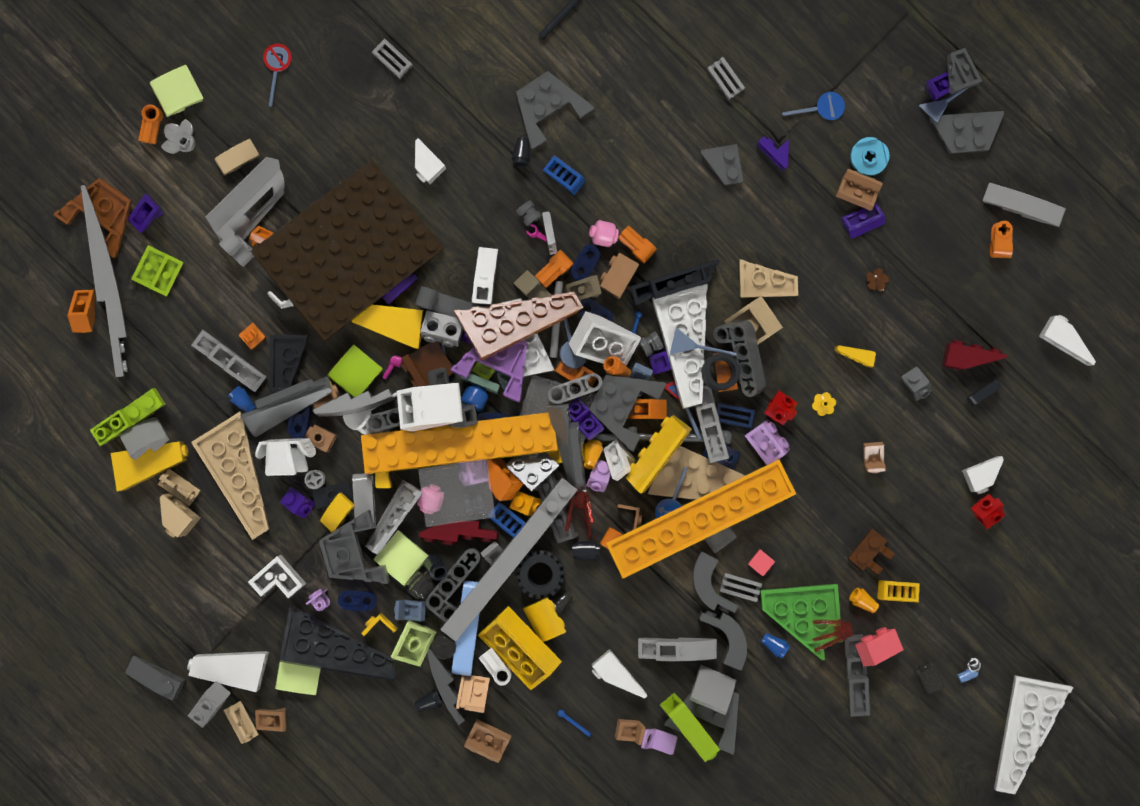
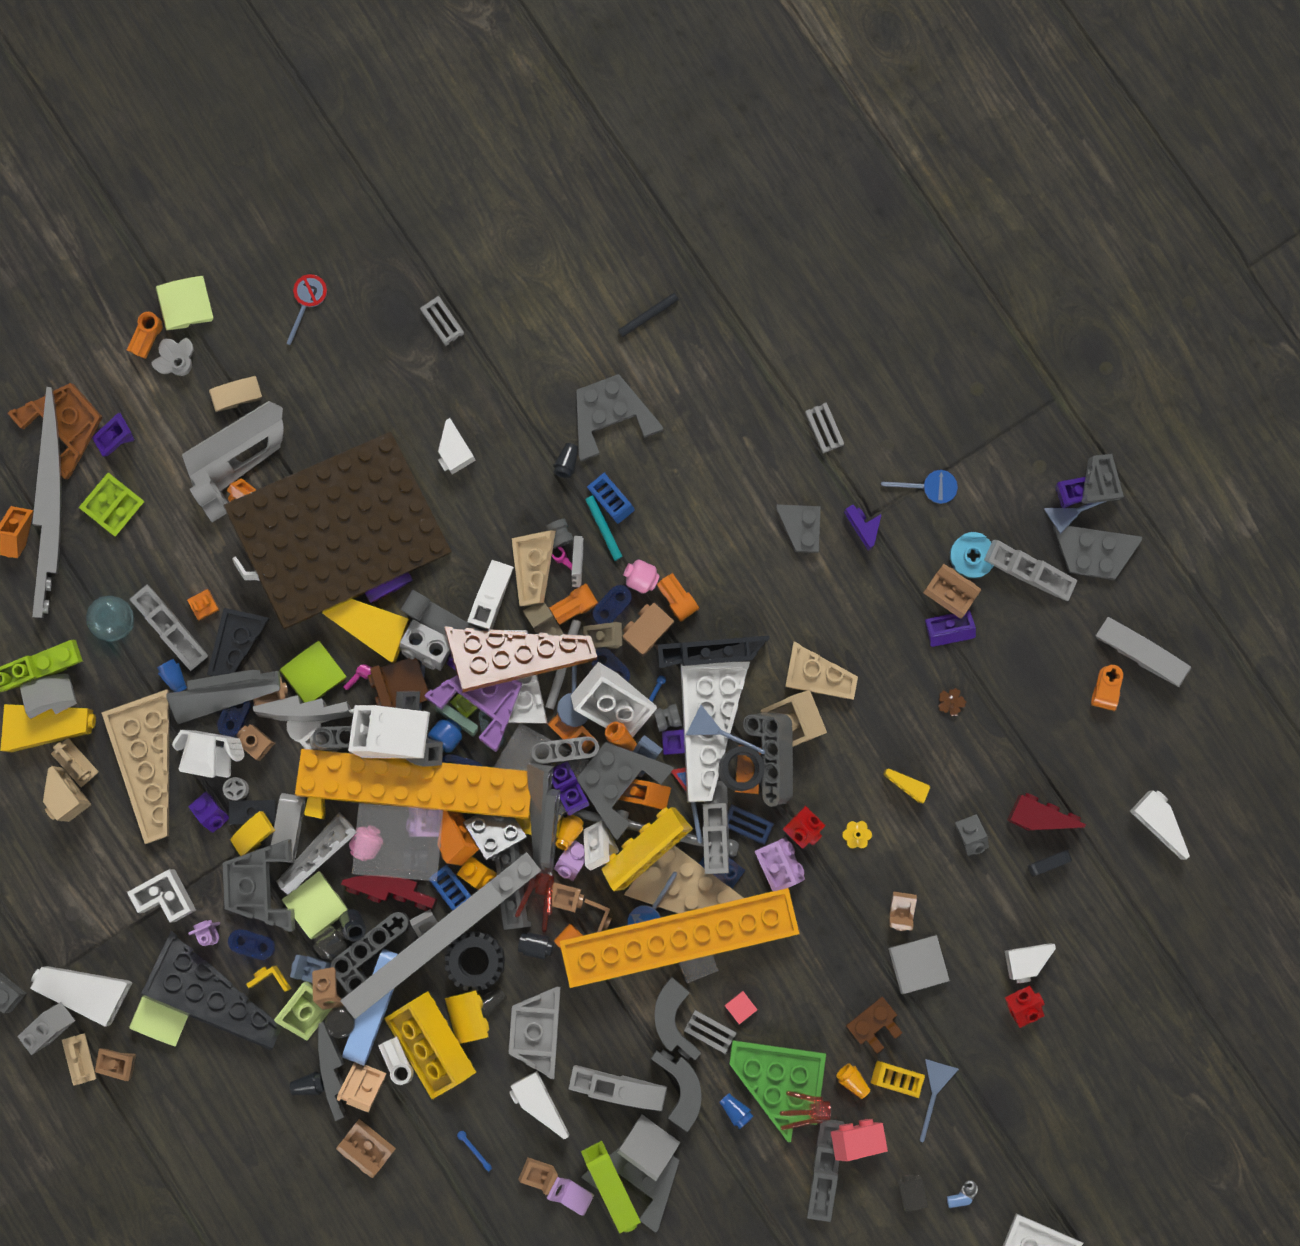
camera: 15 degrees right, 5 degrees down
none -> clear light blue cylinder [86,595,134,642]
none -> medium nougat bracket [312,967,344,1010]
none -> light grey wing [509,986,561,1079]
none -> tan wing [512,530,556,607]
none -> medium nougat bracket [548,883,584,912]
none -> teal bar [585,496,623,561]
none -> light grey slope [888,935,950,994]
none -> sand blue piece [920,1059,959,1142]
none -> light grey slope [984,540,1077,601]

